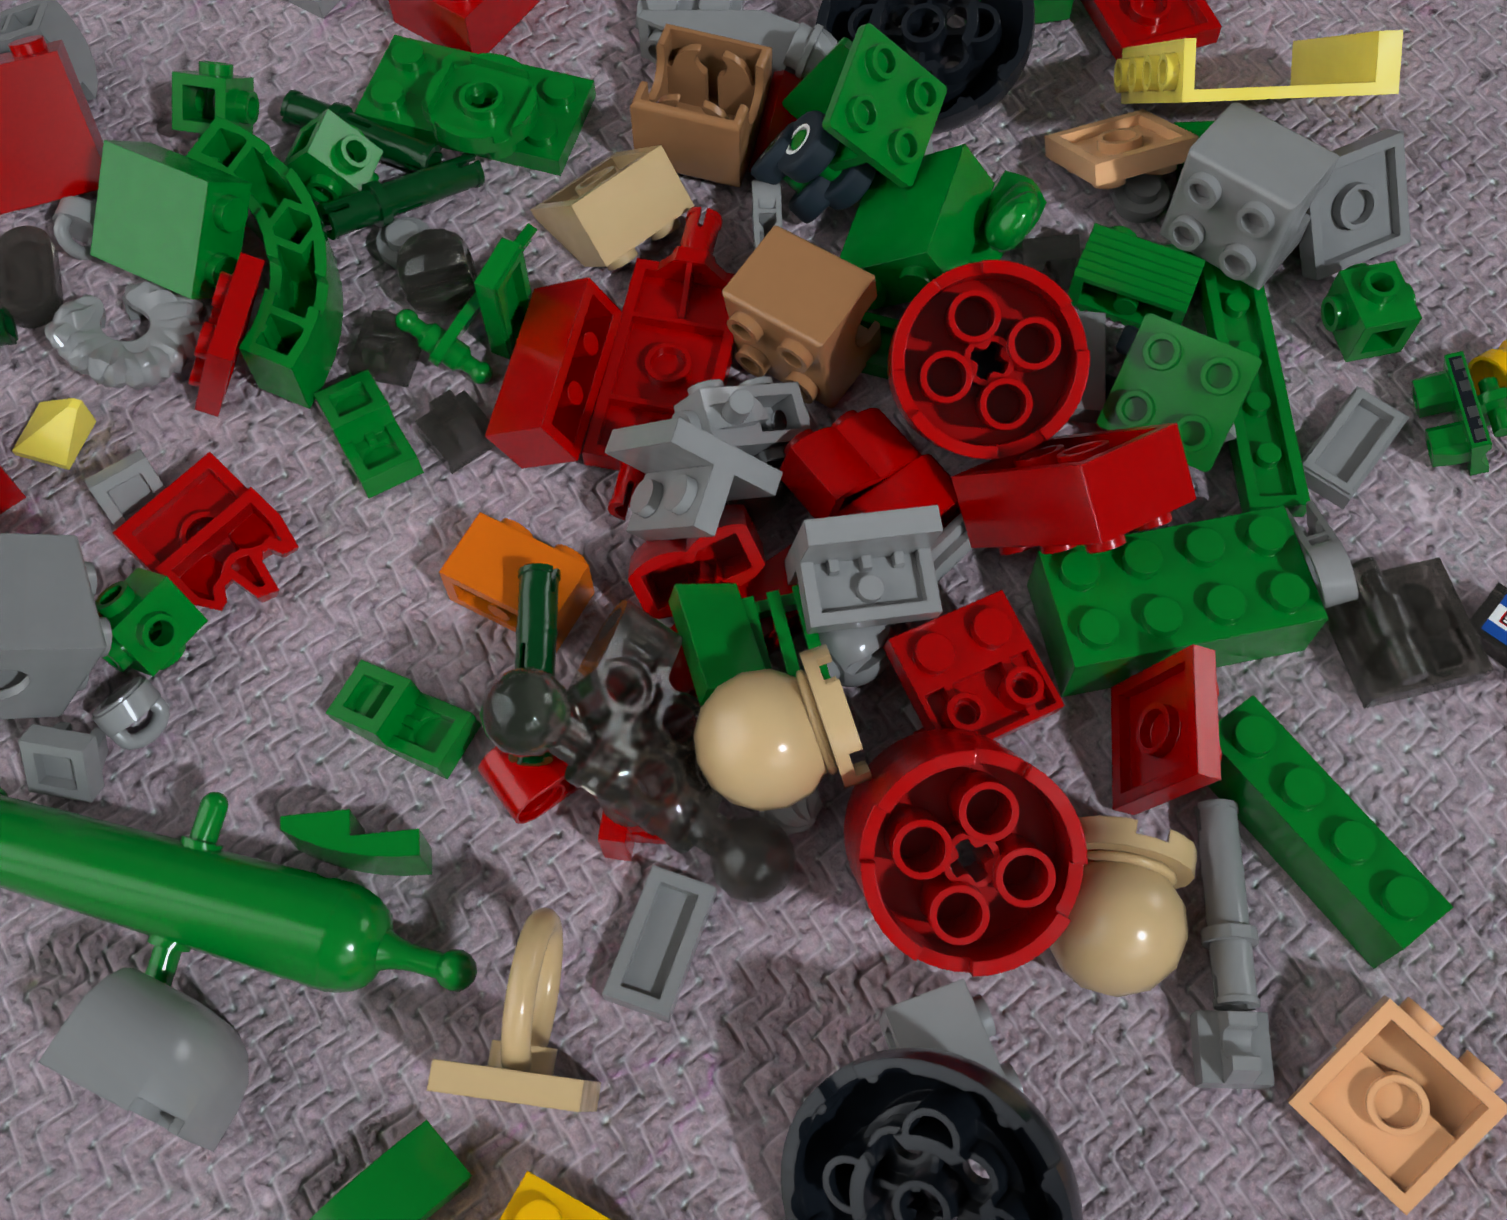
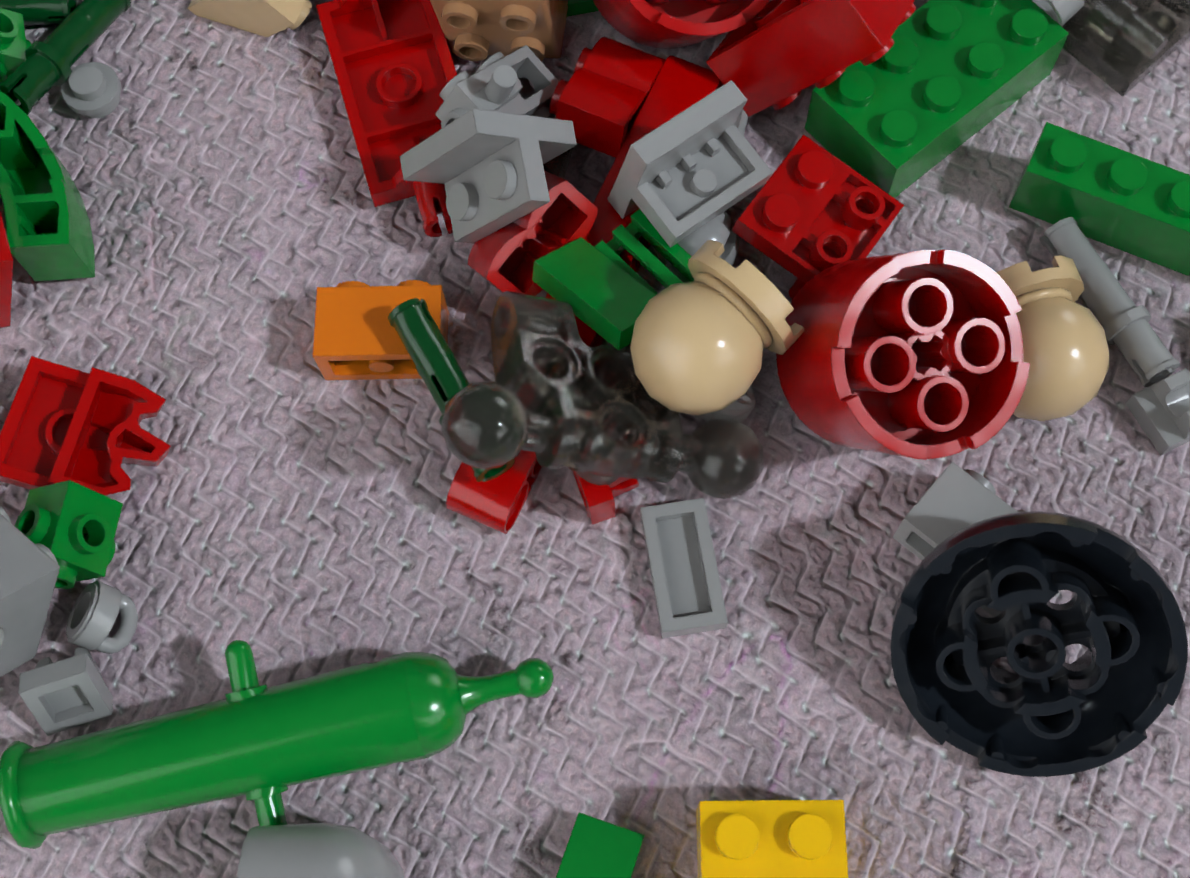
camera: 25 degrees left, 5 degrees up
green slope [280,809,432,876] -> none
green slope [314,369,424,498] -> none
green slope [326,660,481,779] -> none
clear smoke tile [347,310,422,388] -> none
green piece [395,223,537,385] -> none
clear smoke piece [396,229,477,317] -> none
clear smoke tile [415,389,495,474] -> none
tan tile [426,907,601,1112] -> none
green tile [474,237,532,360] -> none
red brick [485,277,623,469] -> none
red plate [1111,644,1222,815] -> none

